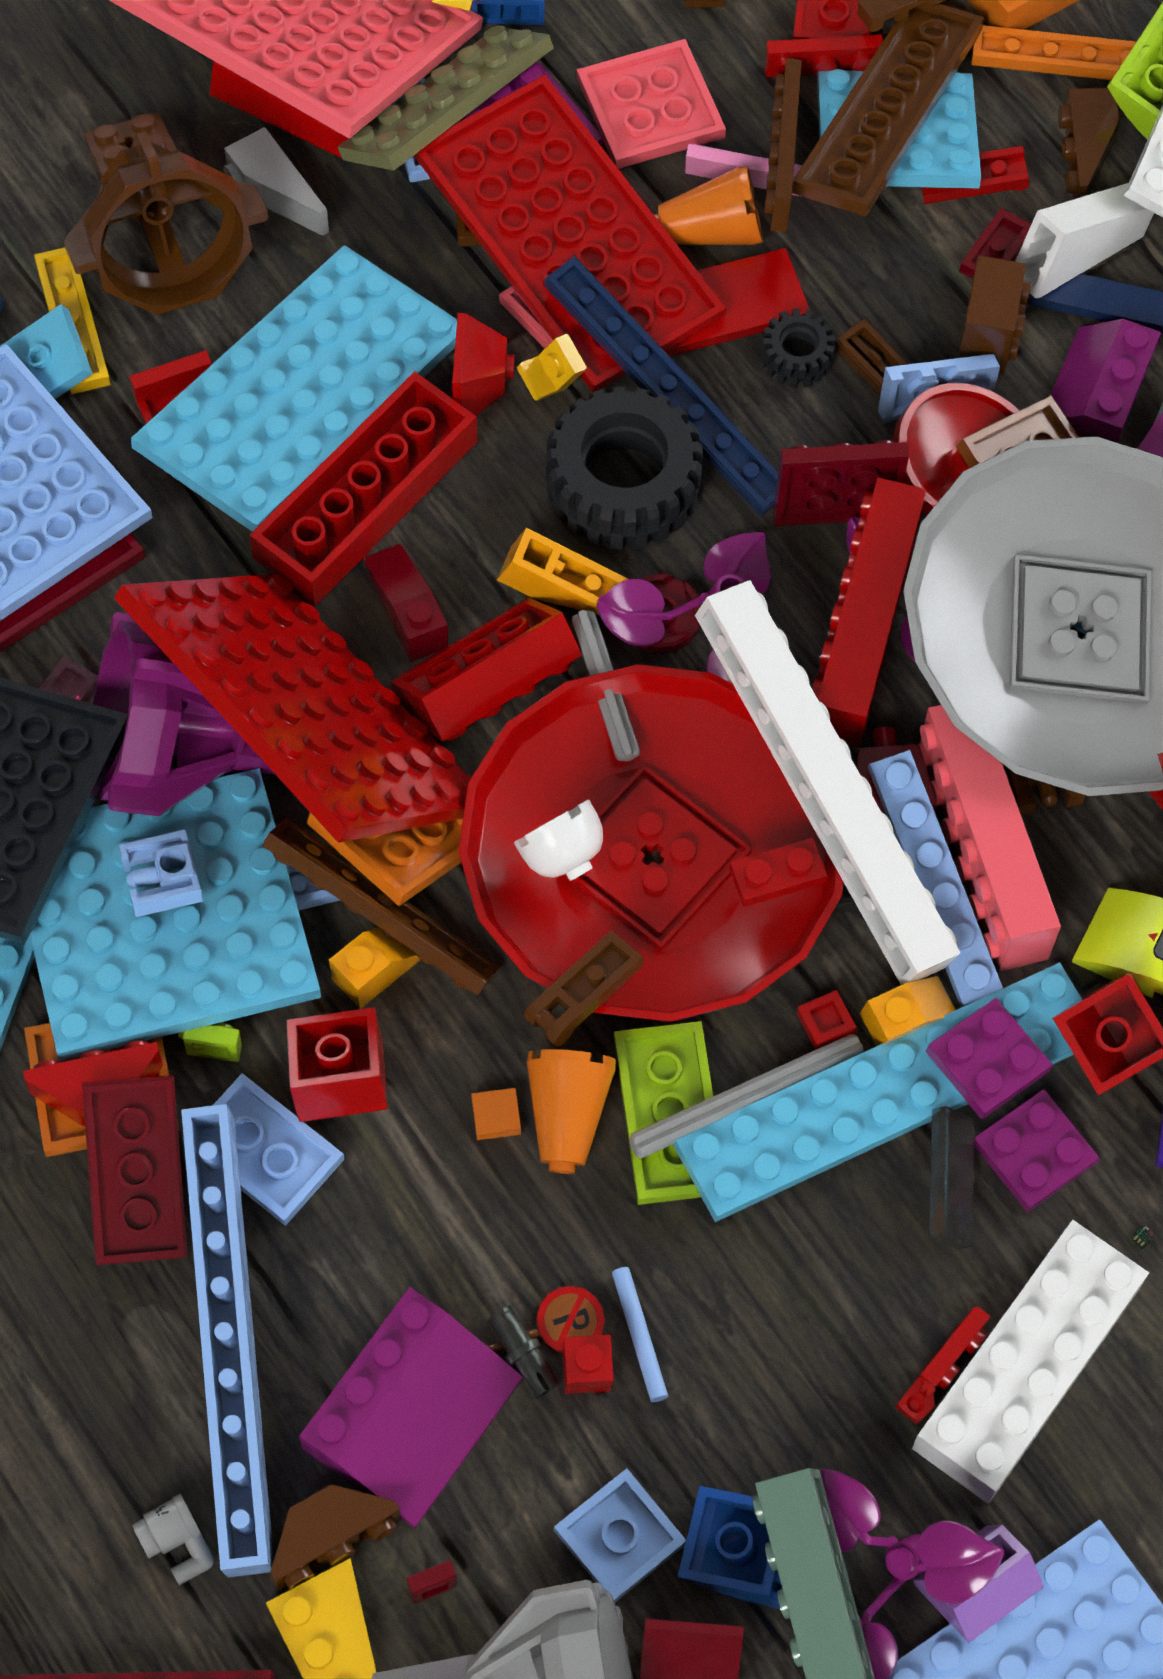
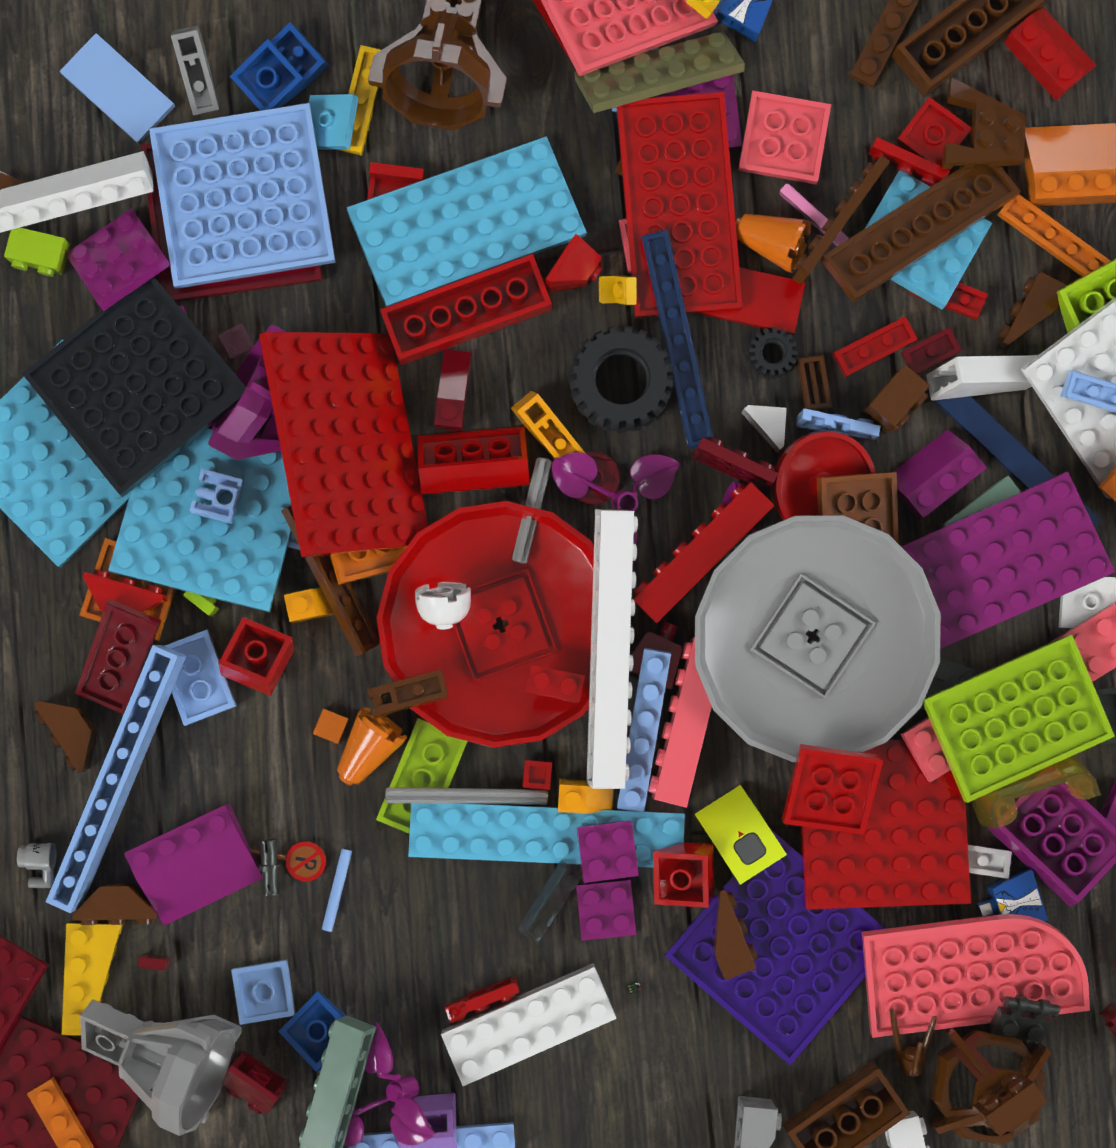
camera: 25 degrees right, 20 degrees up
light grey slope [223,127,329,236] -> none
red brick [562,1335,613,1394] -> none
none -> reddish brown slope [34,701,97,773]
none -> white slope [742,405,786,453]
none -> red plate [833,316,918,378]

